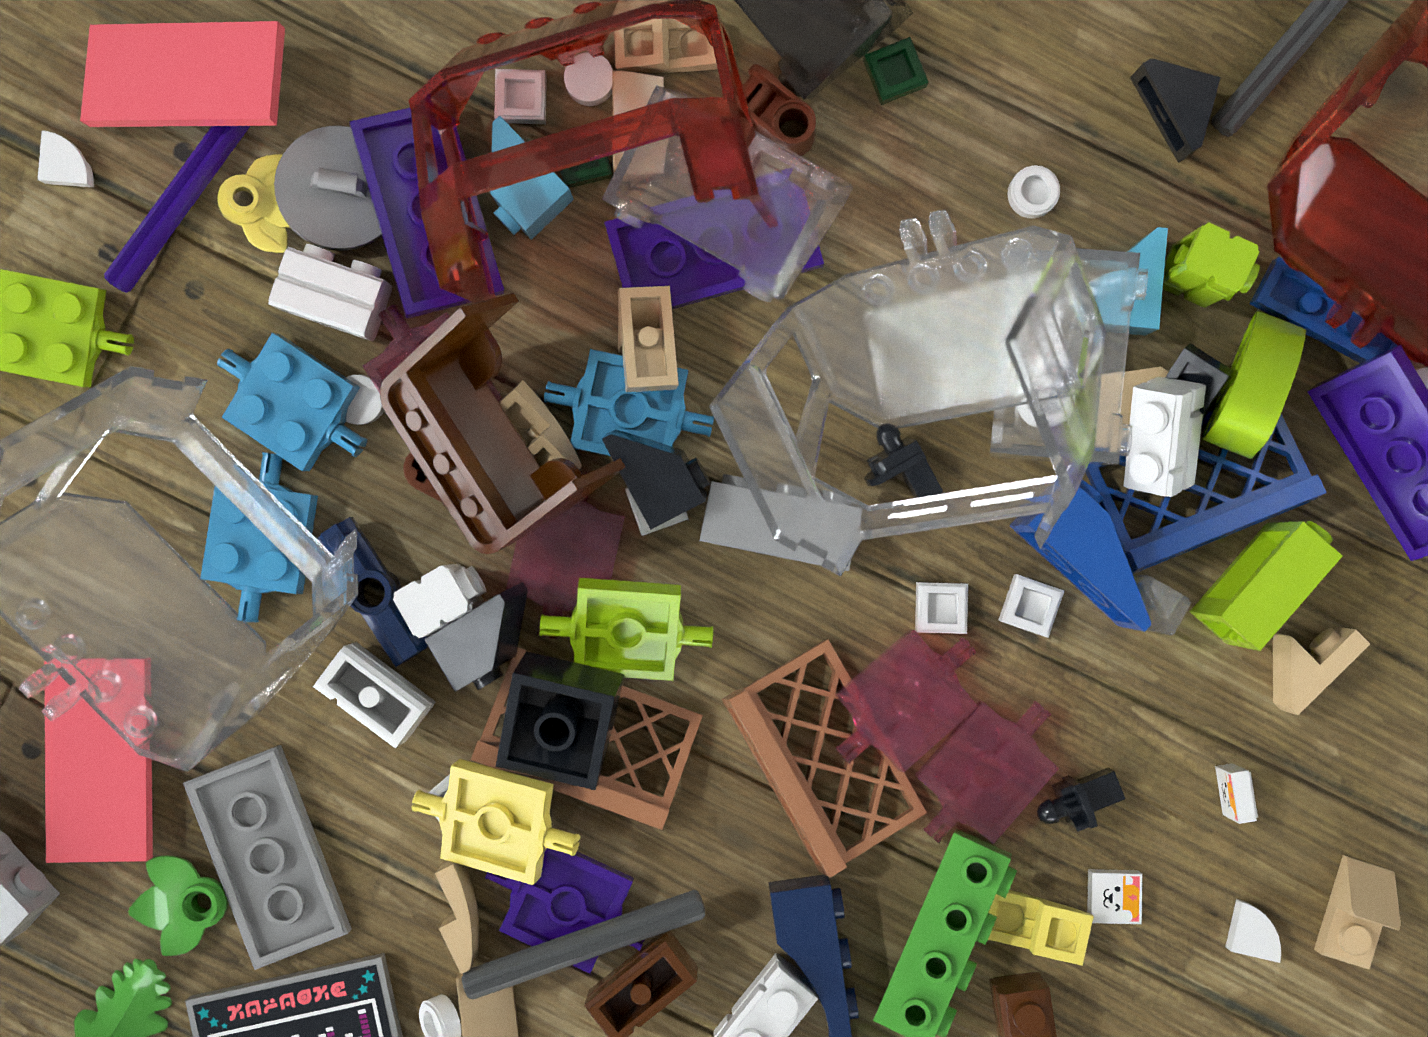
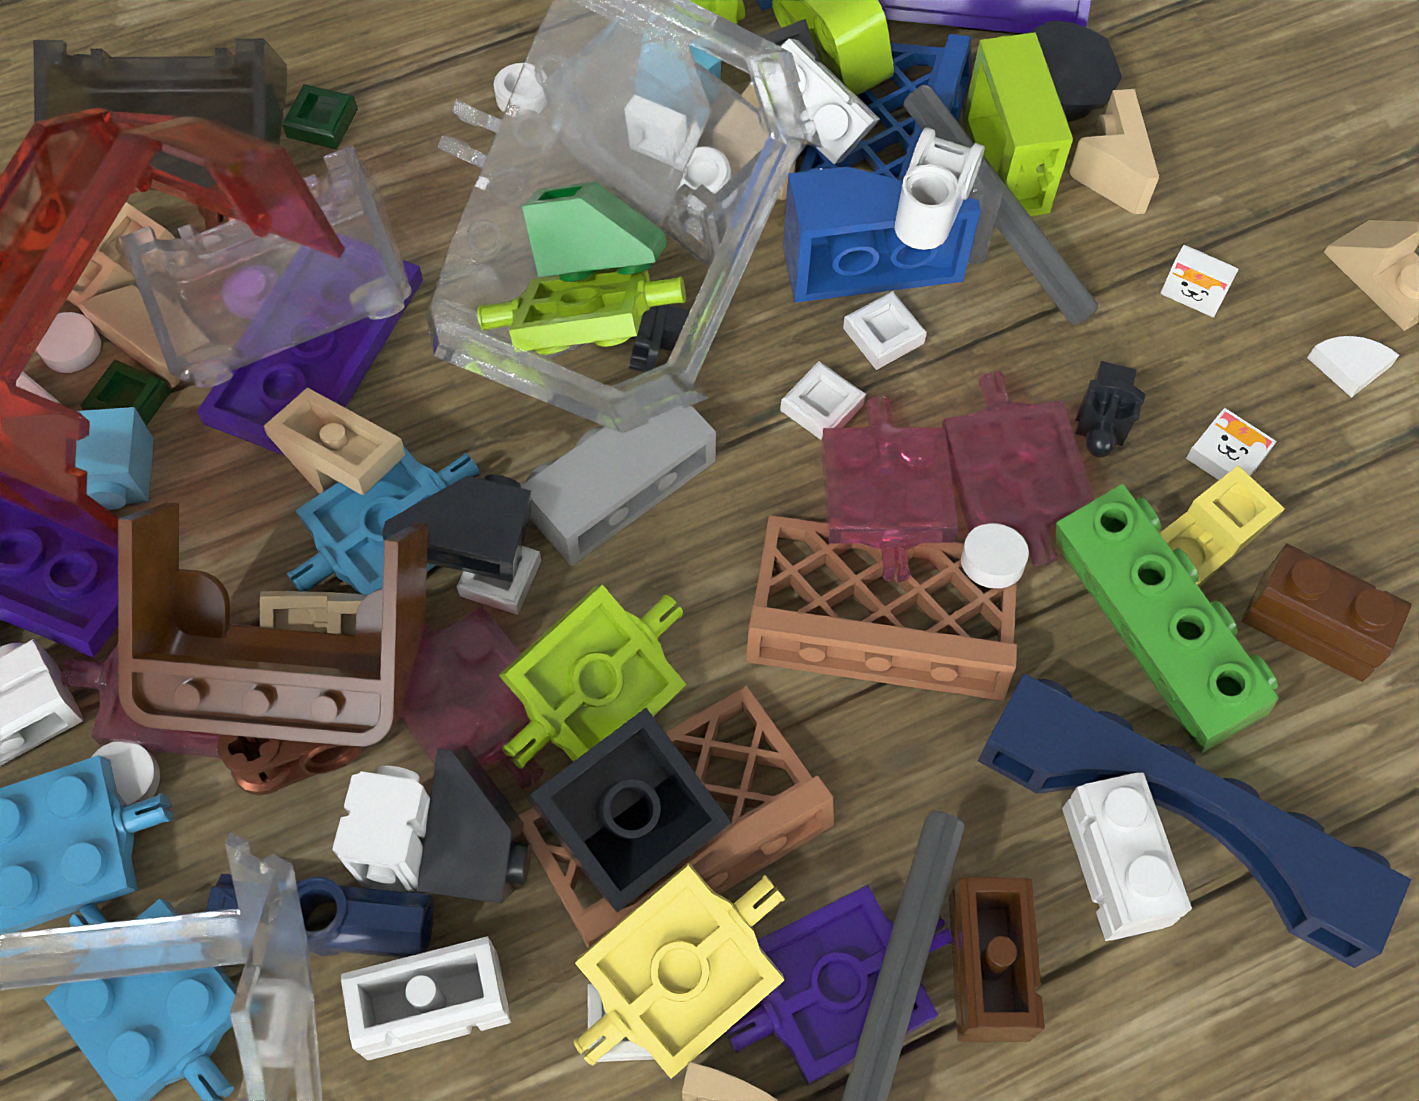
camera: 55 degrees left, 25 degrees down
none -> lime plate [477,268,686,355]
none -> slope [522,181,667,282]
none -> white piece [894,127,985,250]
none -> dark grey axle [903,84,1098,325]
none -> white tile [961,523,1029,588]
none -> black hat [1029,20,1122,122]

